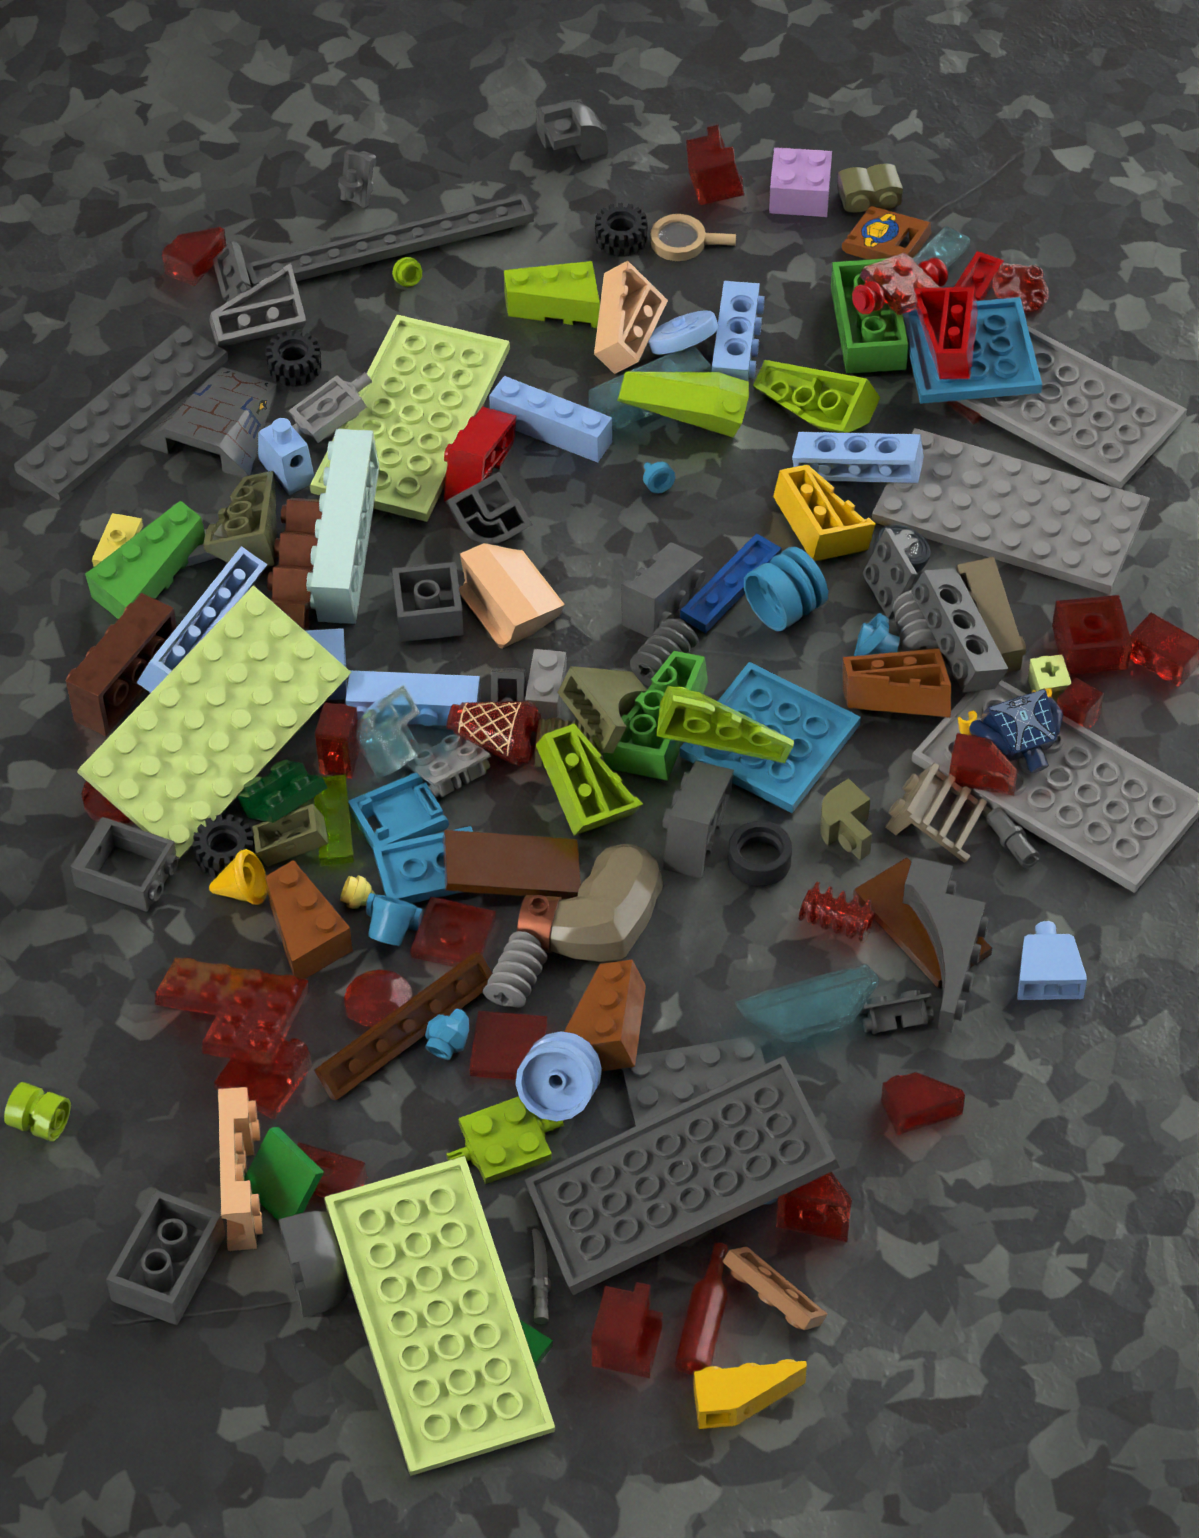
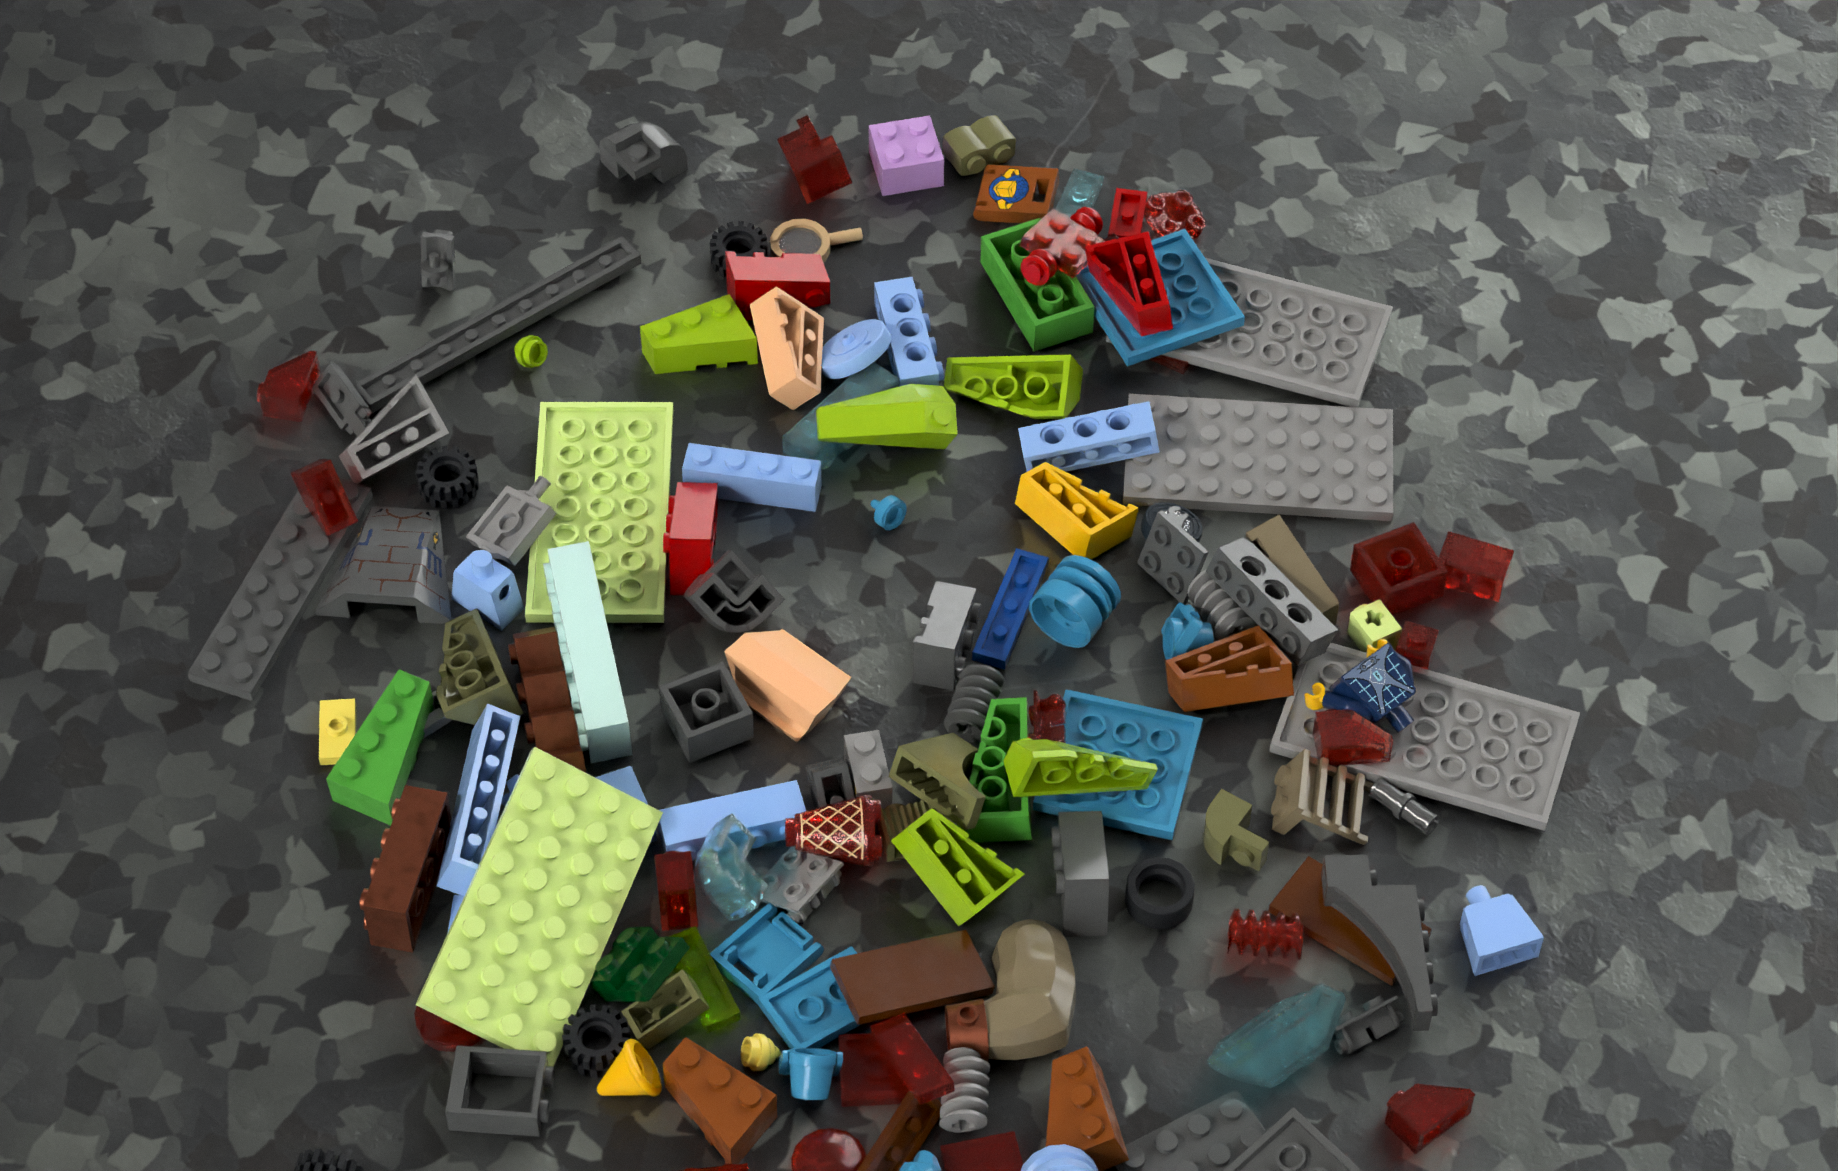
camera: 20 degrees left, 0 degrees up
none -> clear red slope [291,459,358,536]
none -> wedge [725,251,831,321]
none -> clear red tile [870,1013,955,1105]
none -> clear red hinge [1028,690,1066,743]

